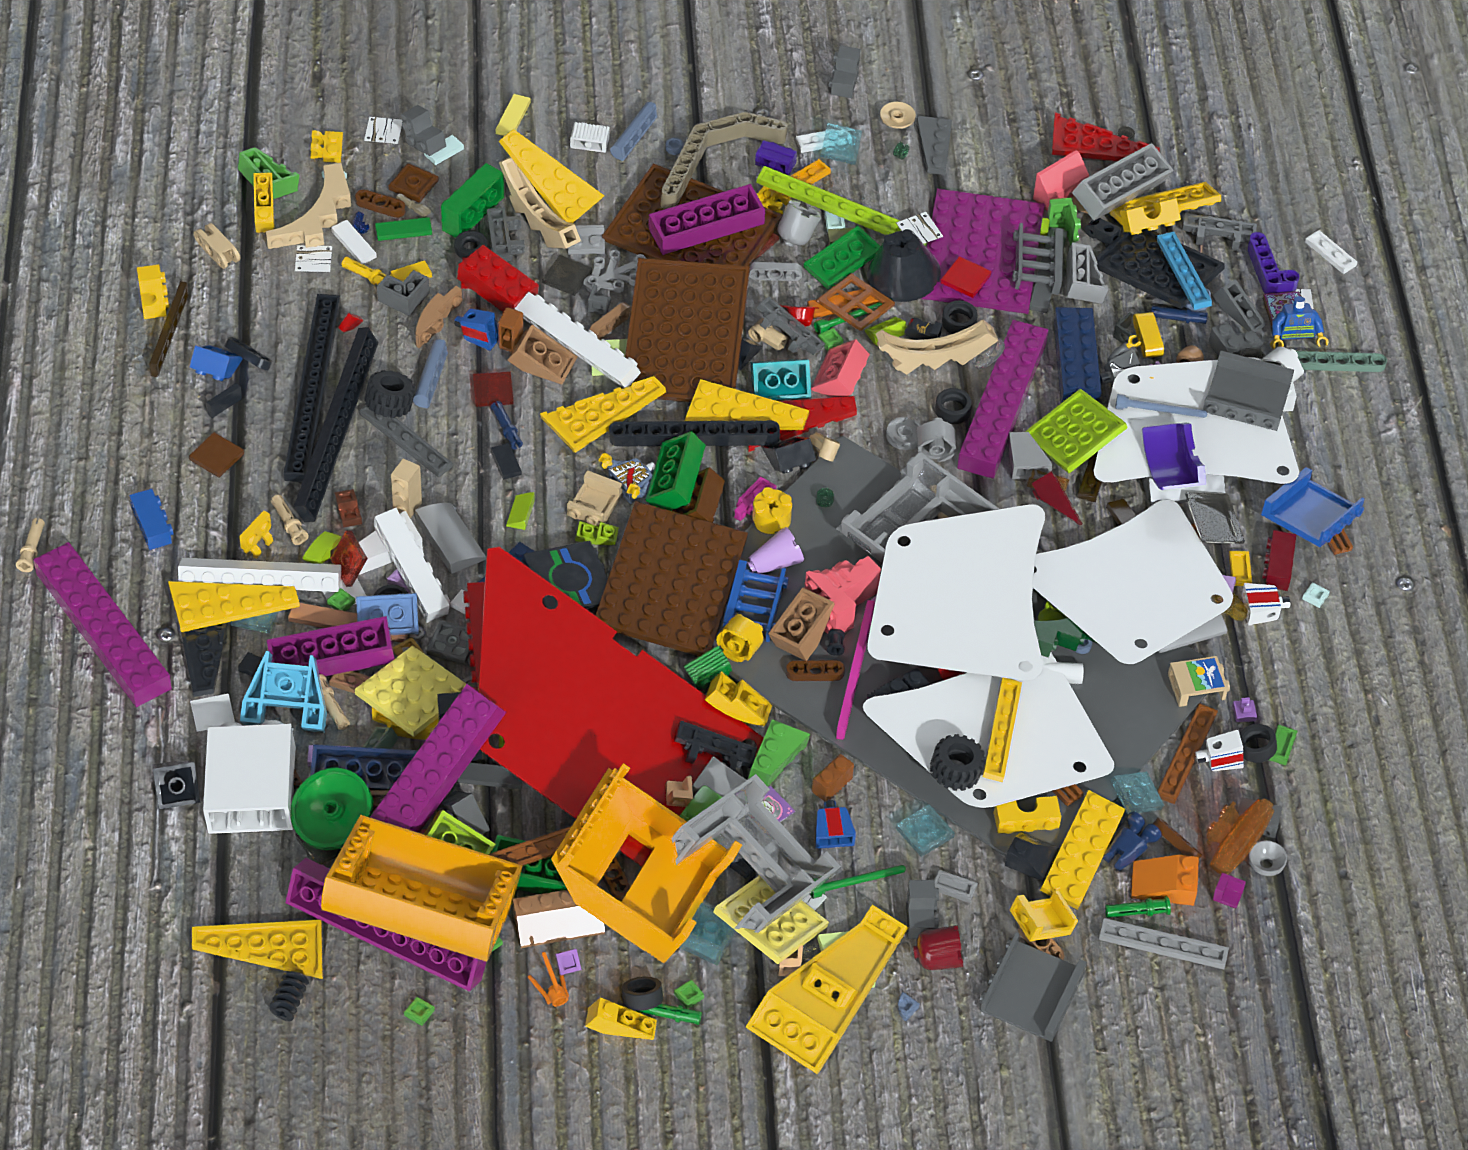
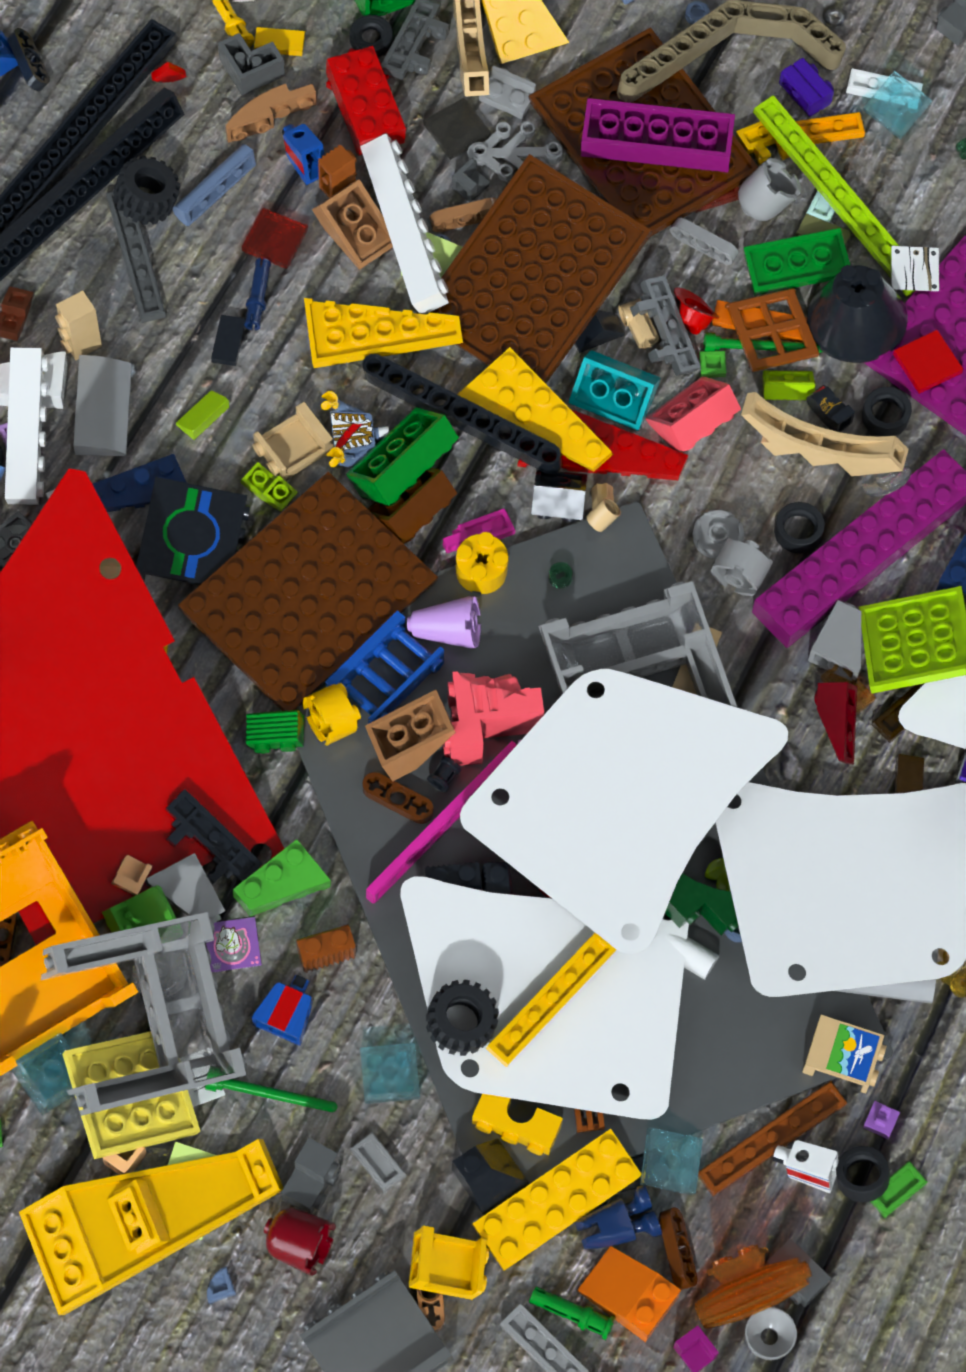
camera: 30 degrees right, 15 degrees up
yellow slope [705,671,772,726] -> none

